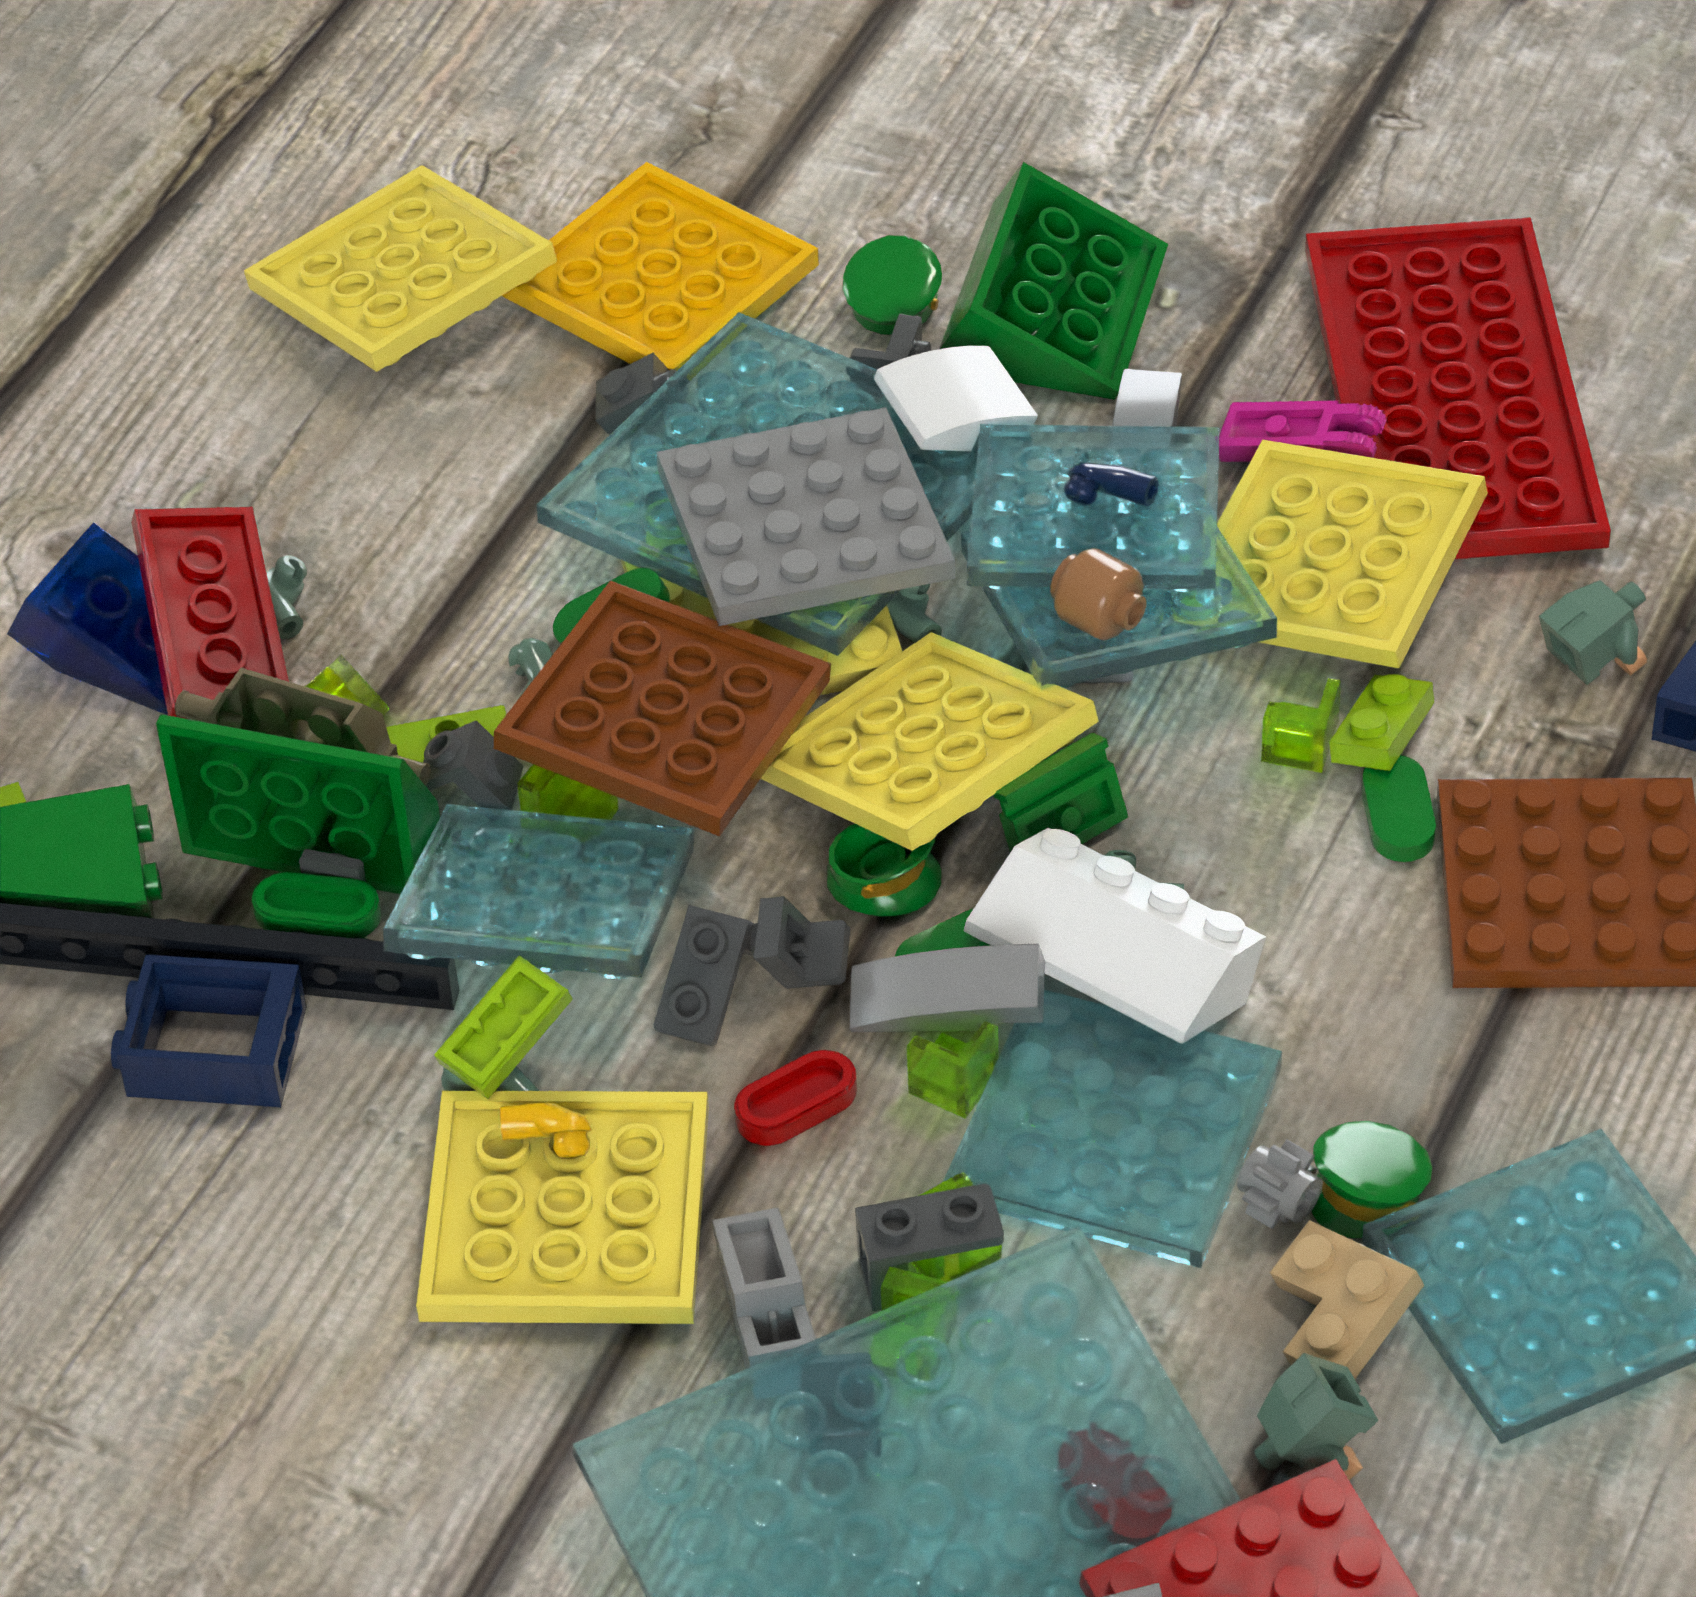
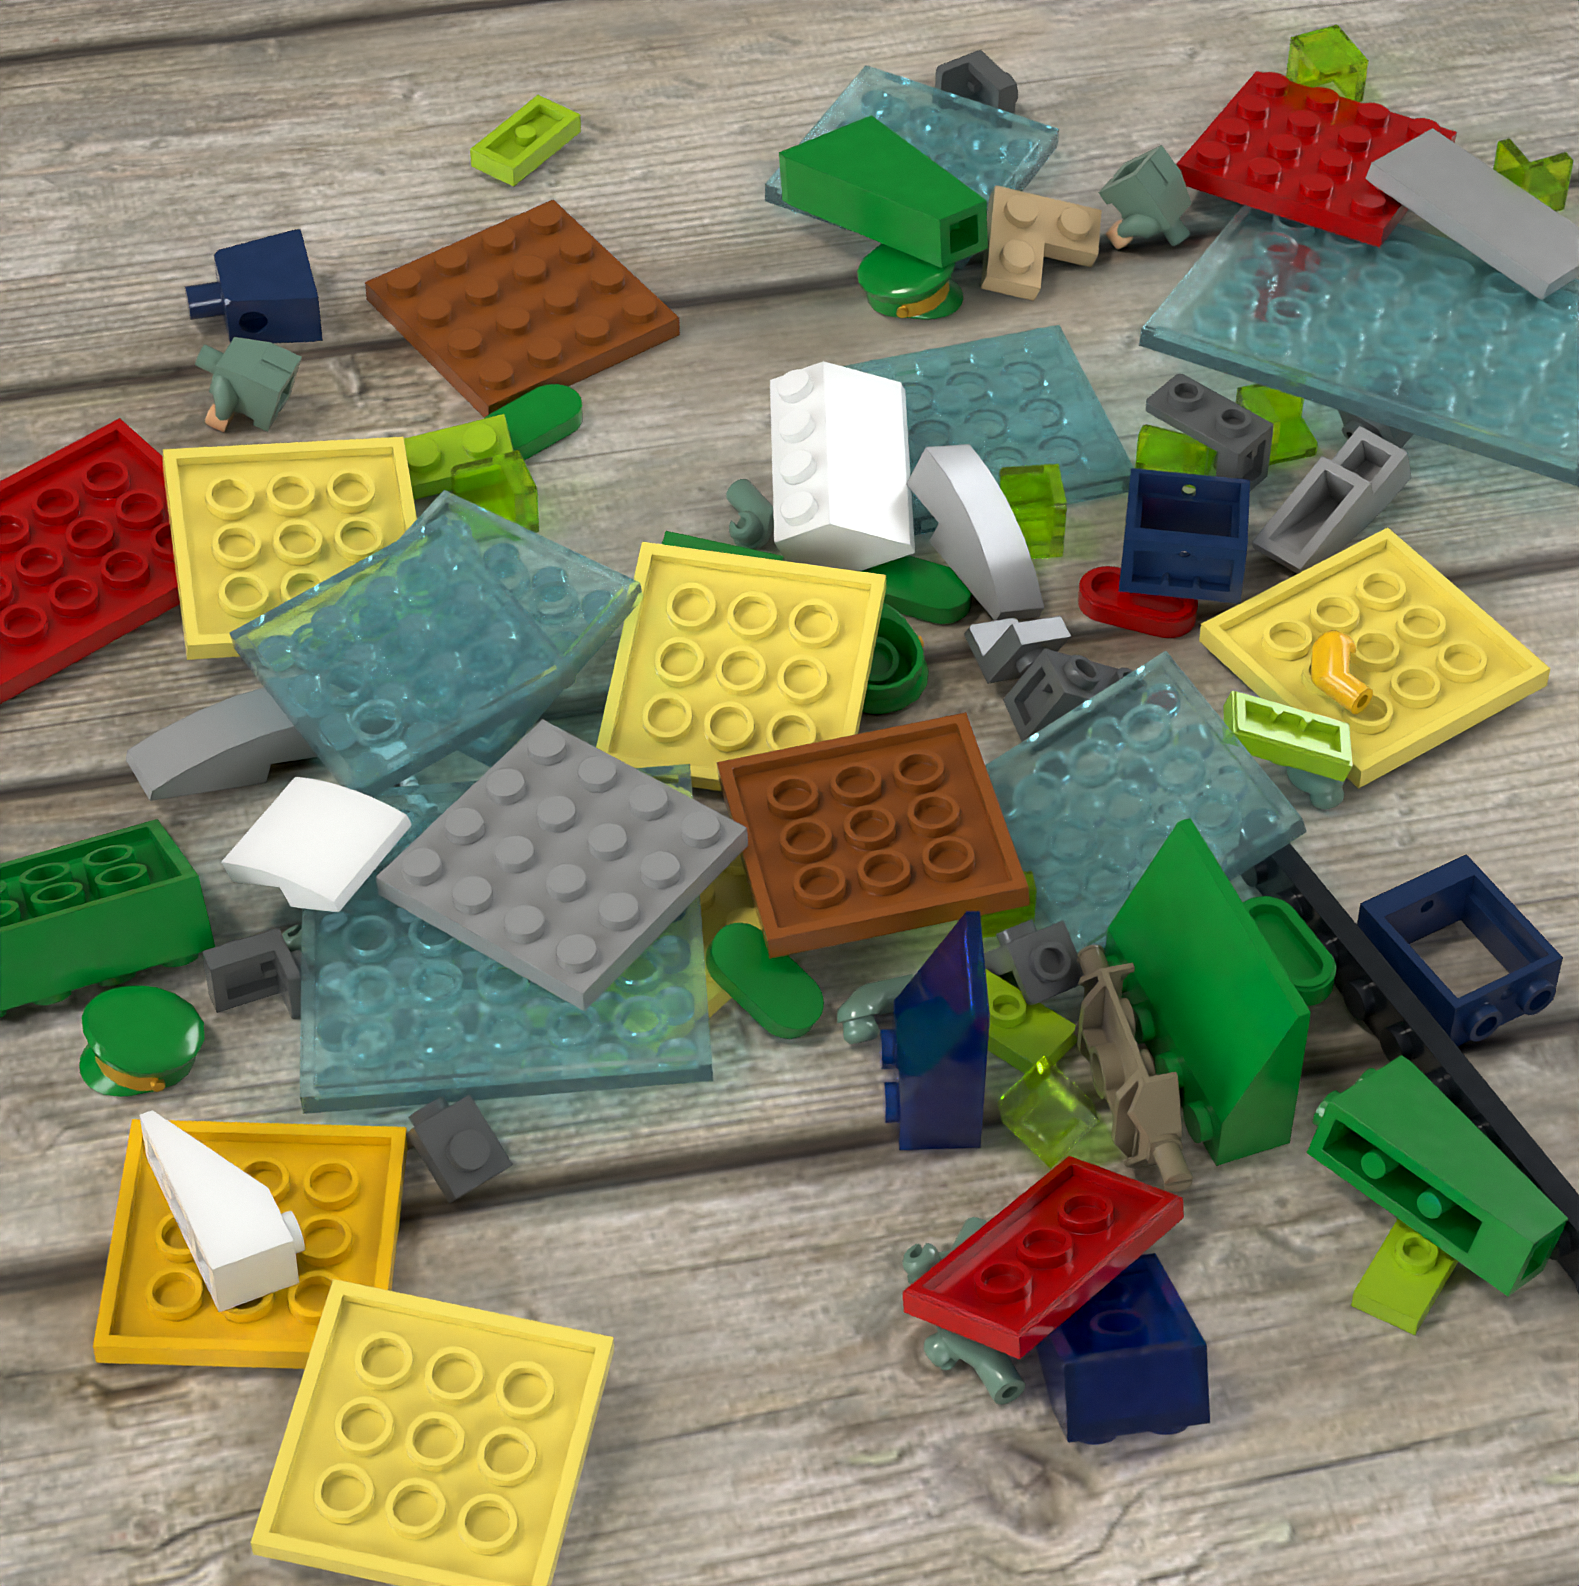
camera: 130 degrees left, 0 degrees up
medium nougat head [1050,548,1147,641] -> none
dark blue arm [1064,462,1159,507] -> none
dark pink hinge [1215,400,1387,462] -> none
light grey gear [1237,1140,1323,1229] -> none
none -> white slope [139,1110,305,1312]
none -> green slope [779,115,988,268]
none -> clear blue slope [879,911,990,1150]
none -> dark grey bracket [934,49,1018,134]
none -> dark blue window [1119,468,1250,604]

